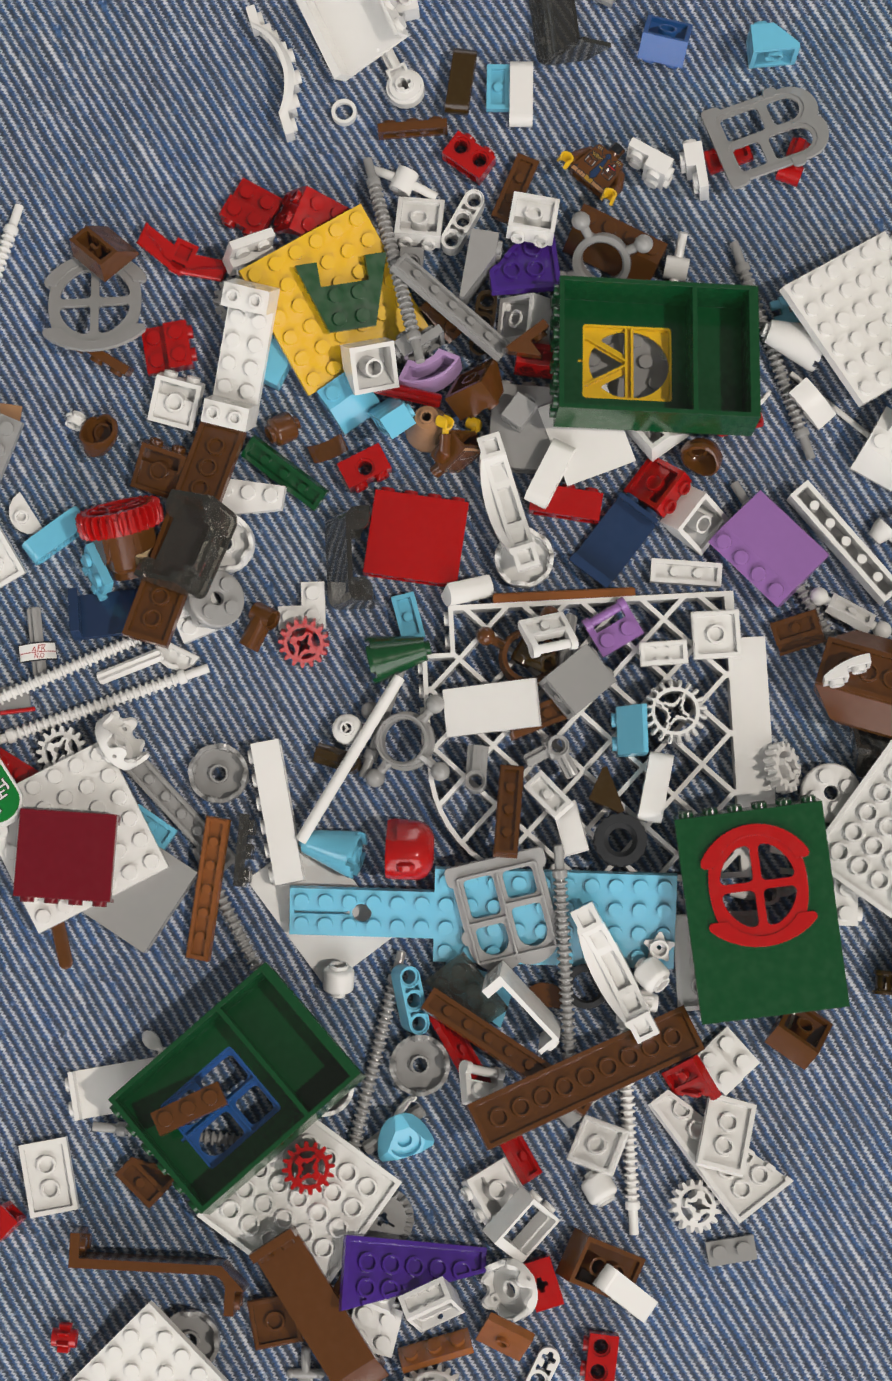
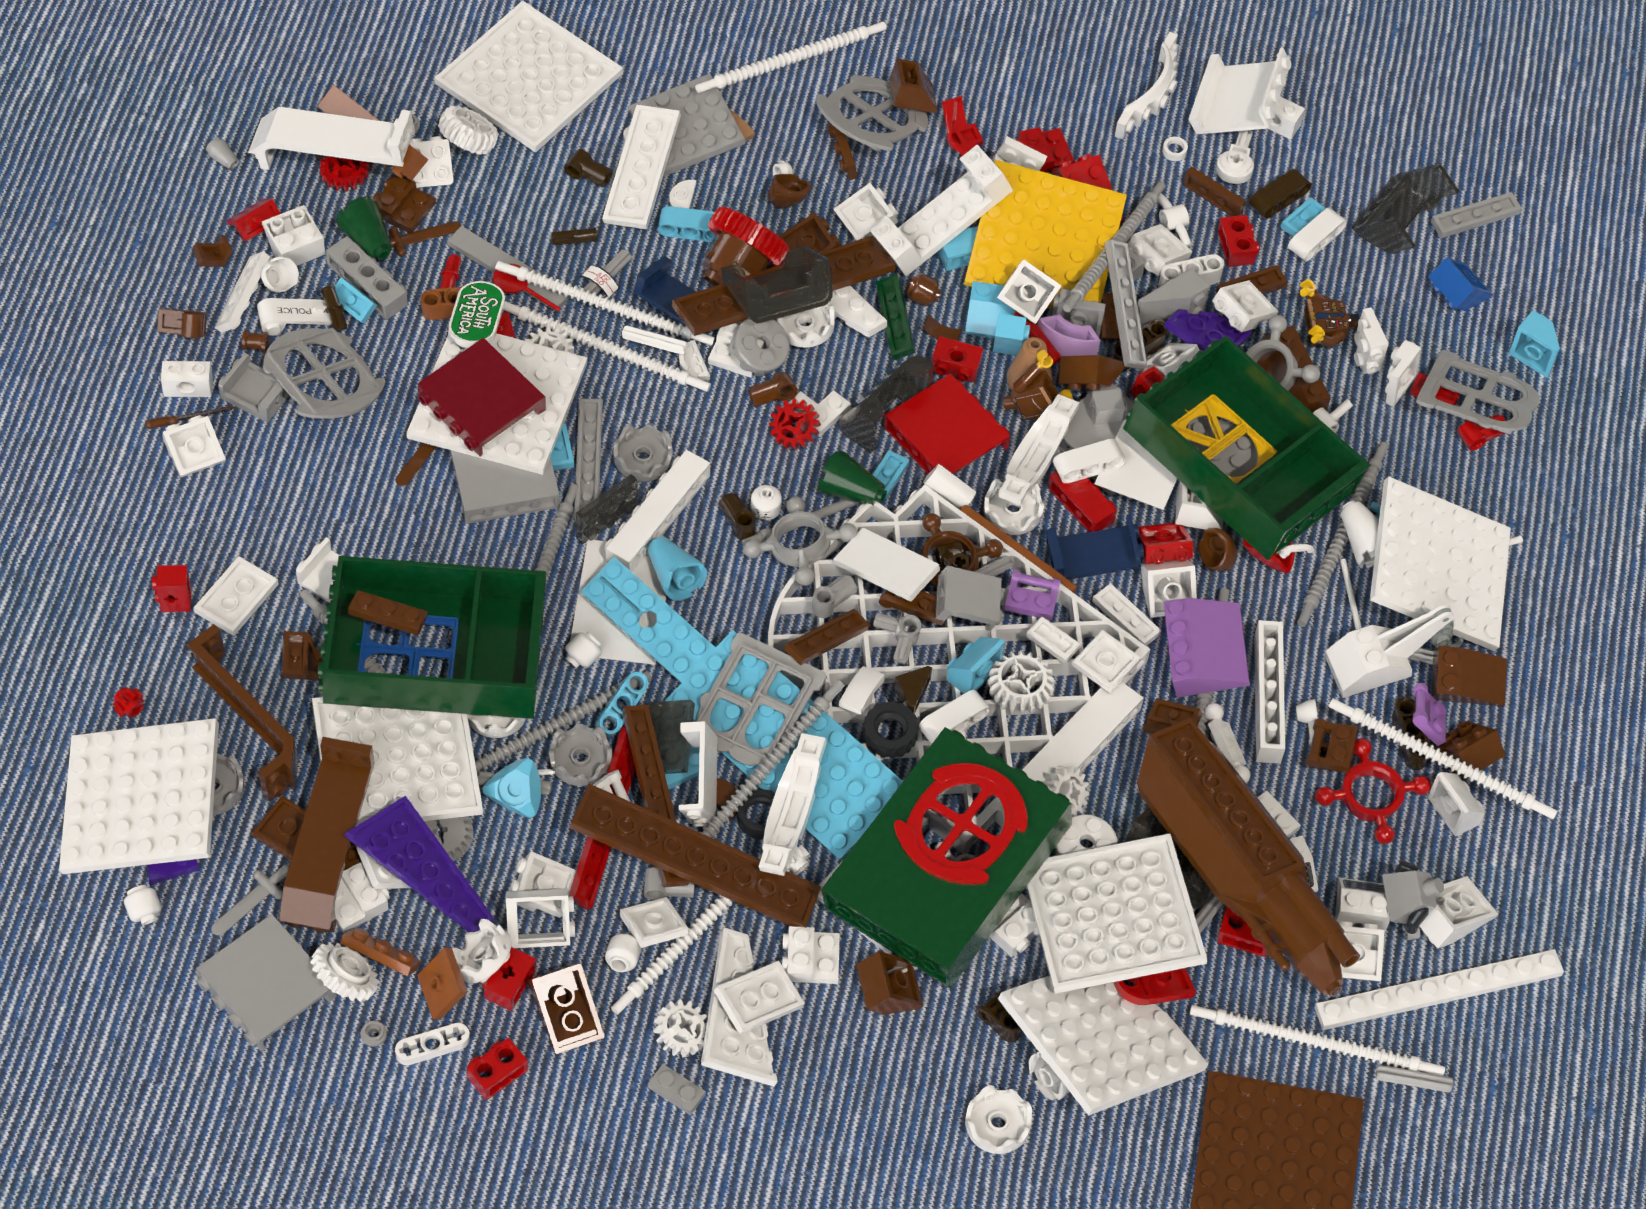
camera: 30 degrees right, 25 degrees down
medium azure plate [80,542,114,601] -> none
white plate [94,711,150,770] -> none
red plate [142,319,198,376] -> none
dark orange tile [185,815,231,962] -> none
red gear [282,1141,336,1195] -> none
dark green wing [295,252,386,334] -> none
white piece [295,674,405,844] -> none
red piece [385,819,434,880] -> none
white window [398,1276,465,1333] -> none
reddish brown slope [505,319,549,359] -> none
white plate [517,611,579,658] -> none
white plate [524,770,574,821] -> none
white beam [593,1263,658,1323] -> none
white head [634,956,670,993] -> none
white plate [644,931,675,961] -> none
red wing [661,1054,722,1100] -> none
white slope [788,377,836,431] -> none
white slope [822,653,872,688] -> none

